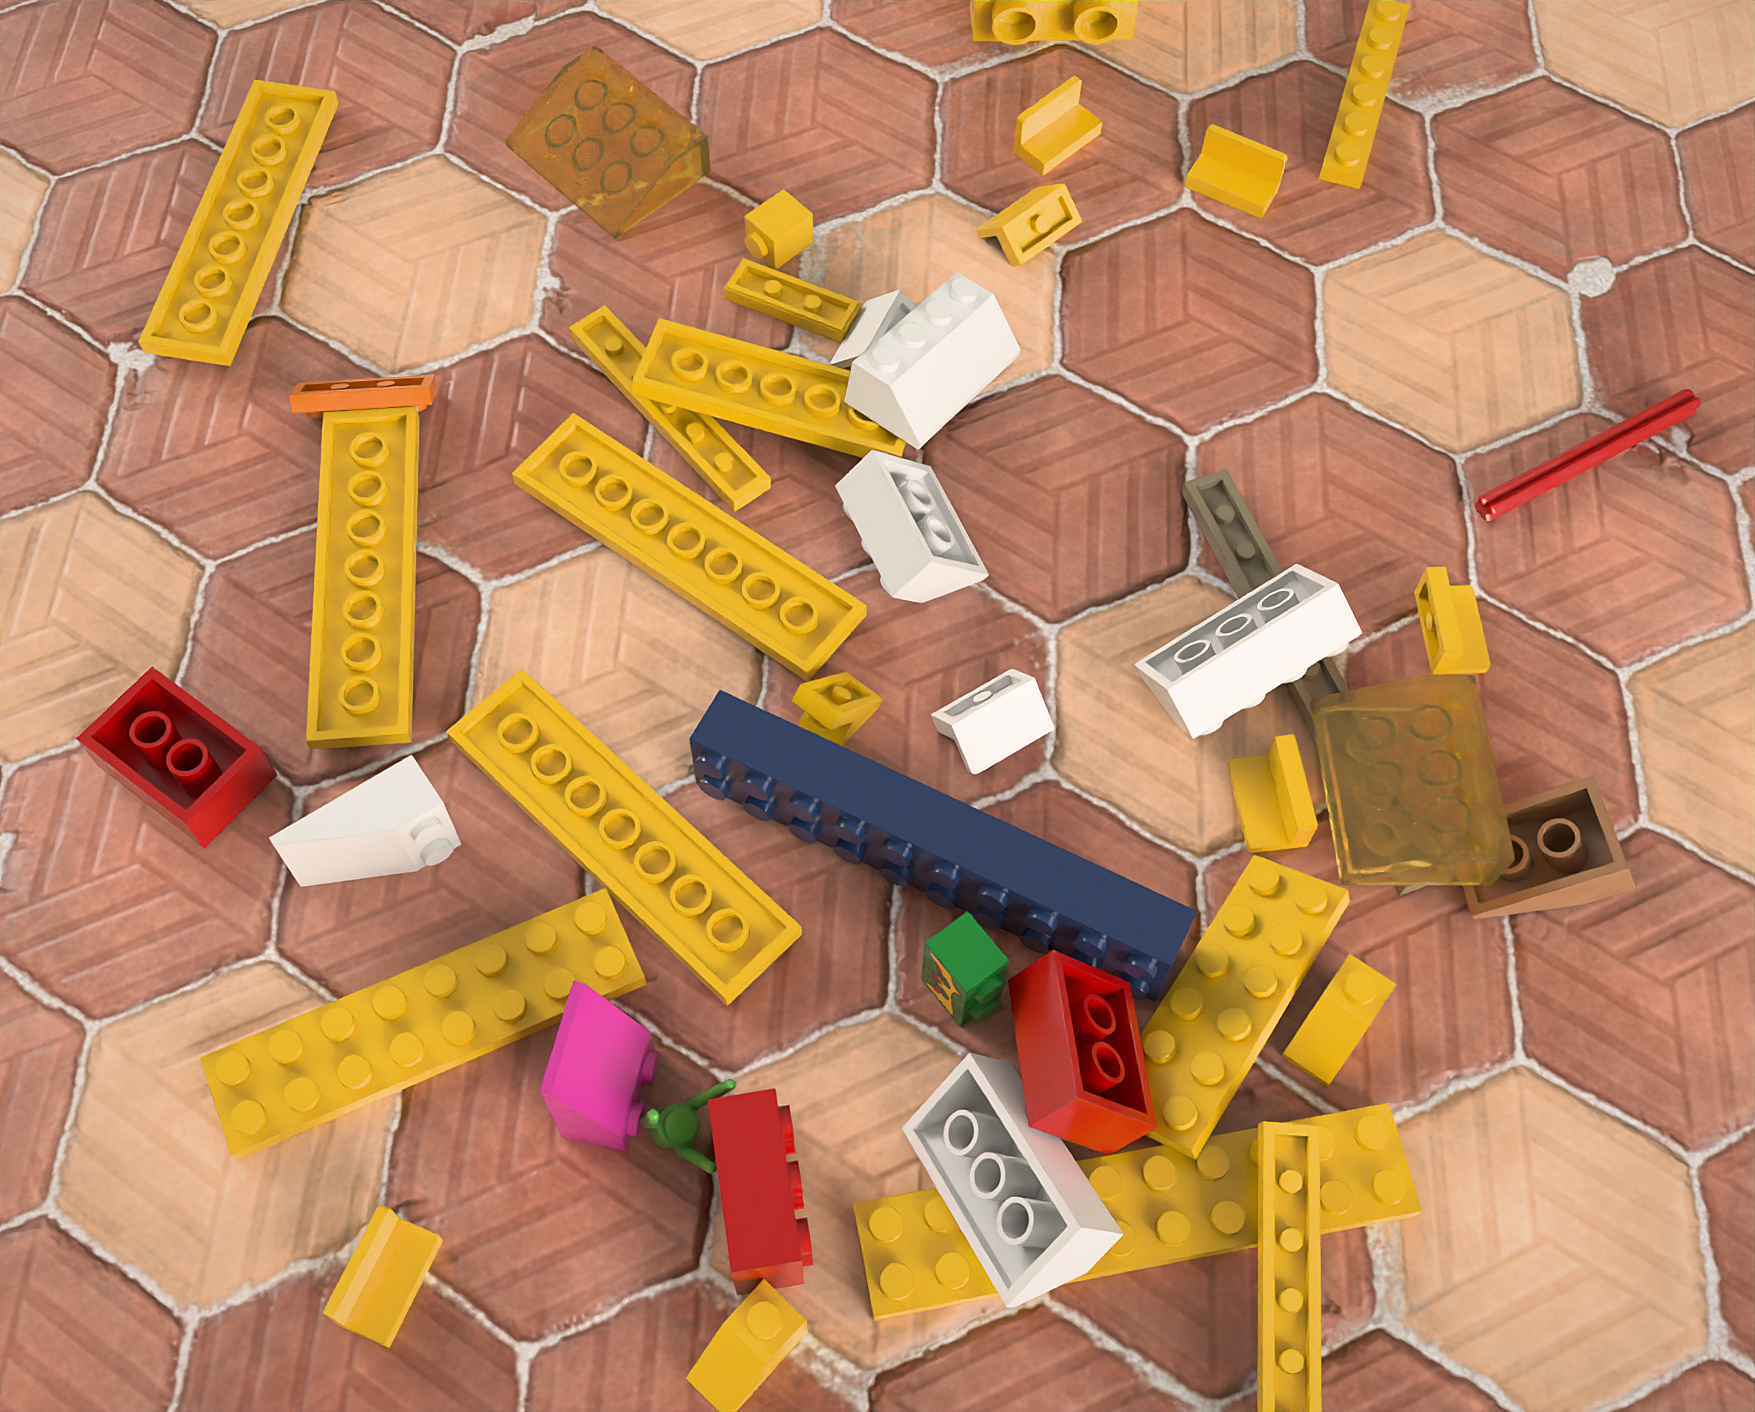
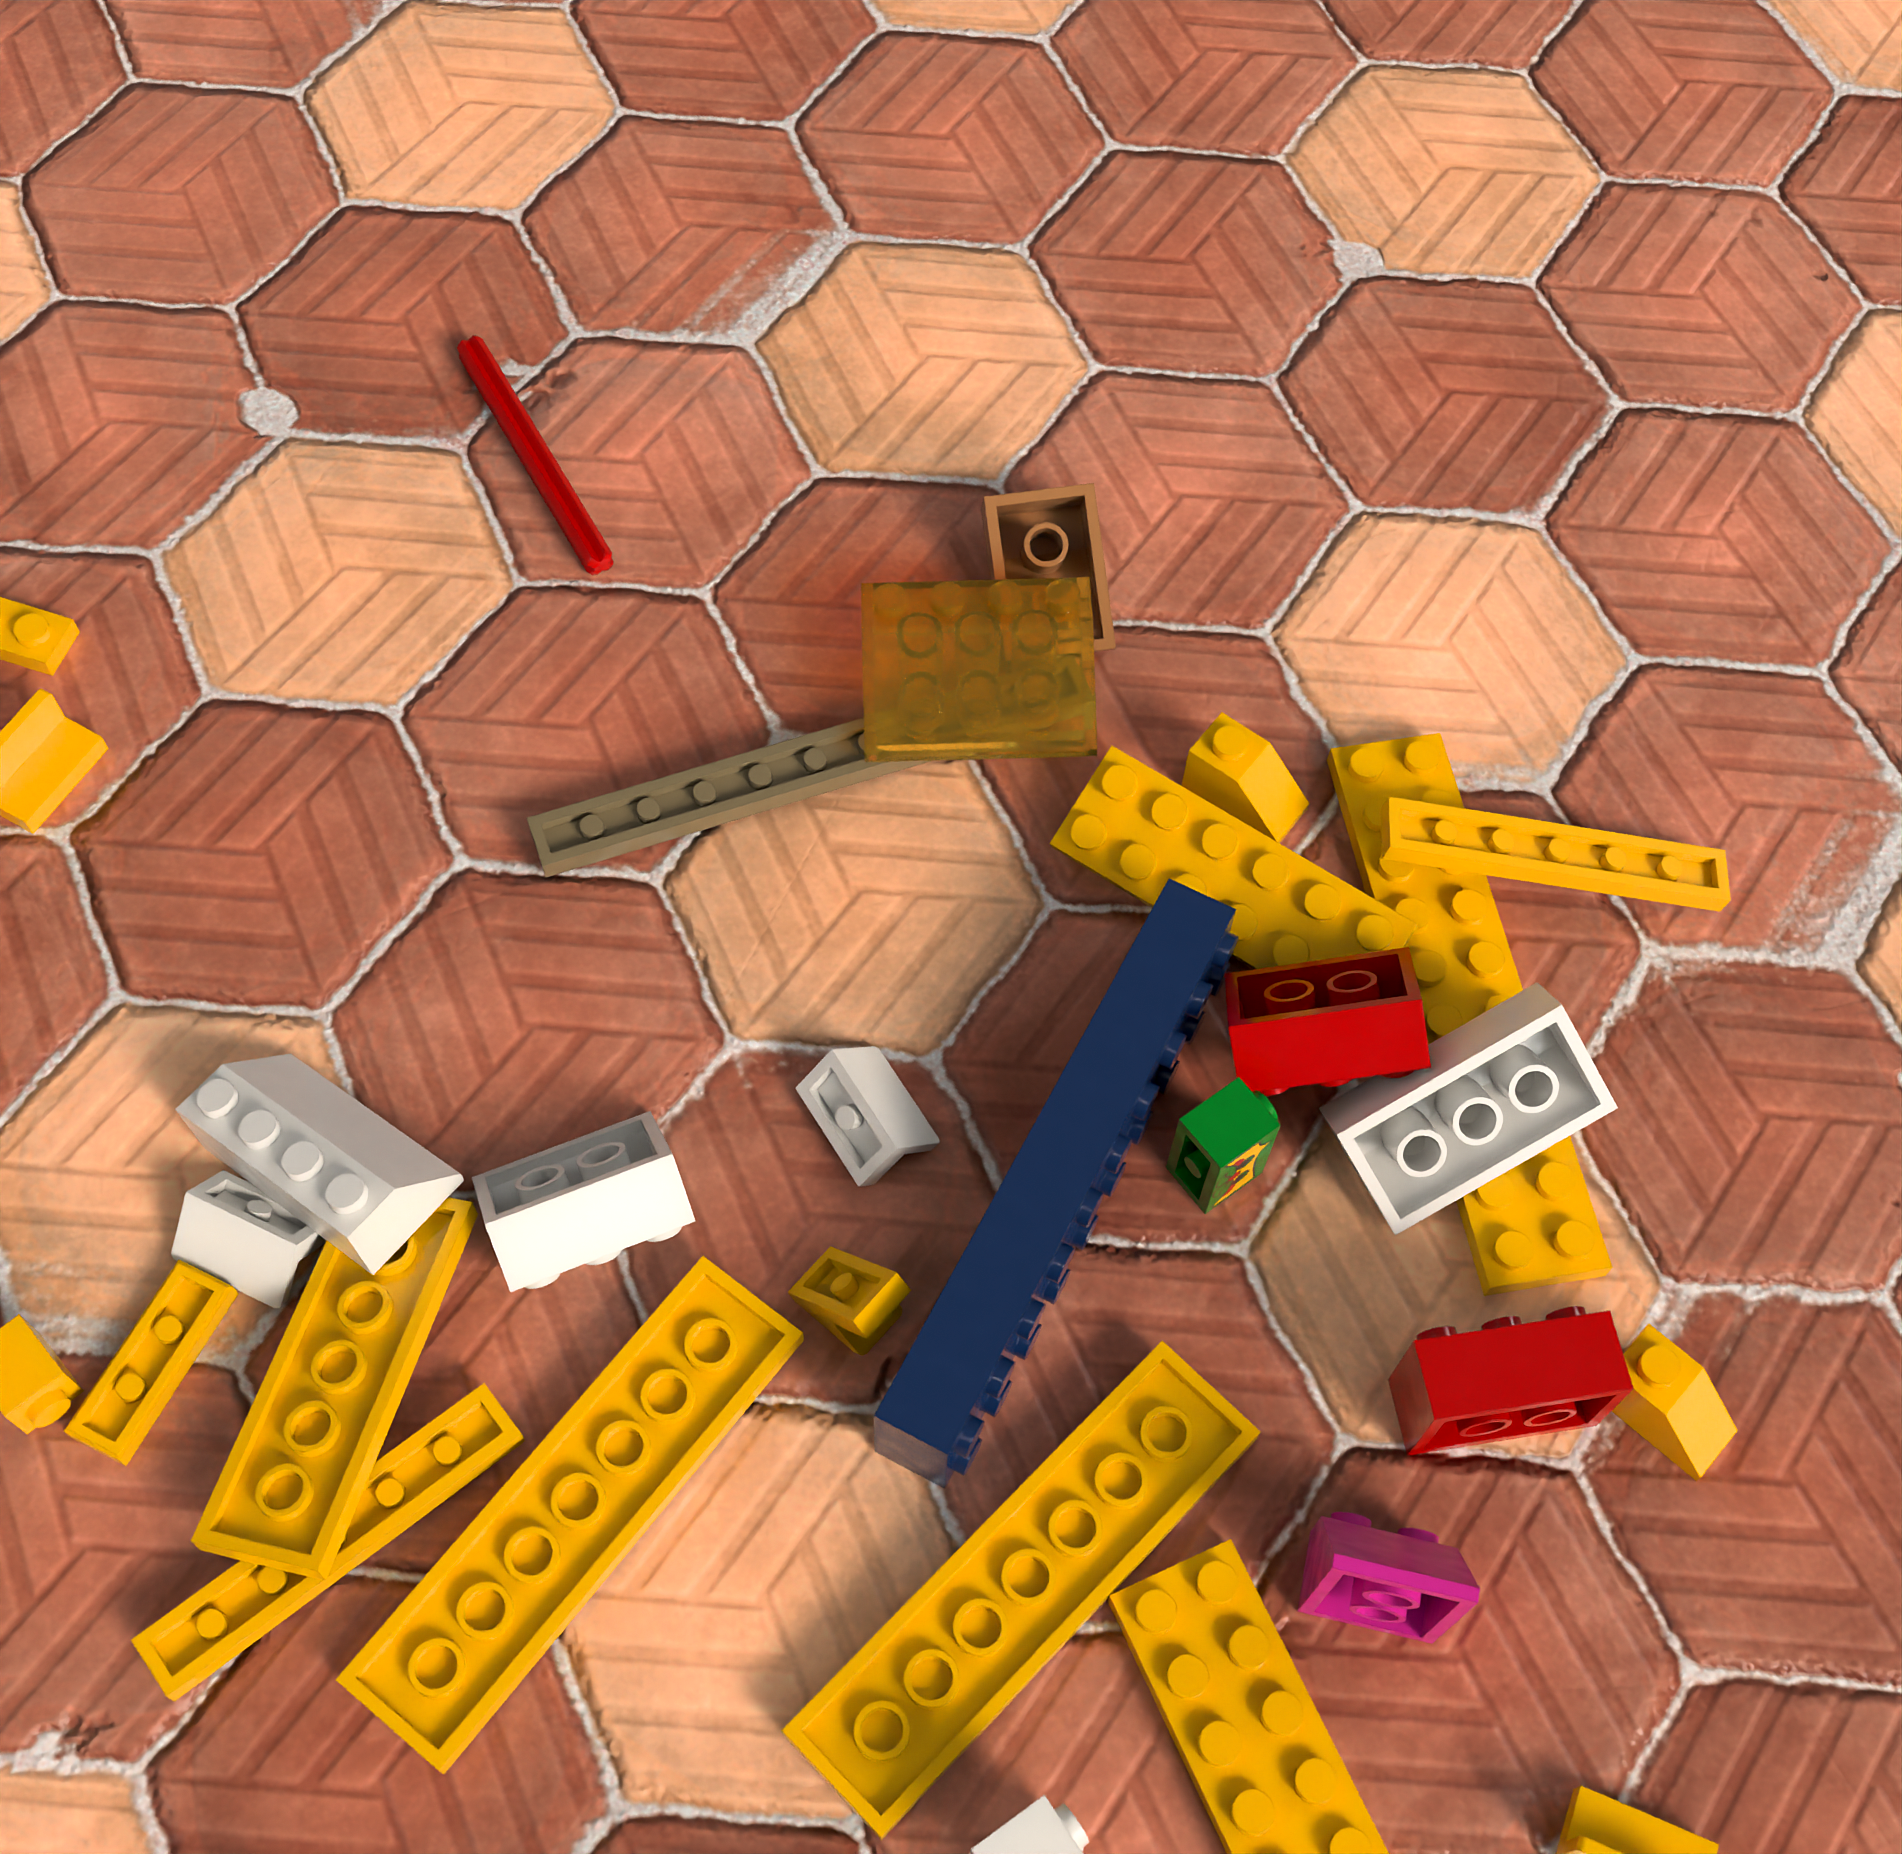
camera: 90 degrees left, 0 degrees up
bright green plant [640,1079,736,1174] -> none
yellow panel [976,183,1082,266] -> none
white slope [1134,564,1362,739] -> none
yellow panel [1227,734,1318,853] -> none
yellow panel [1414,567,1491,675] -> none

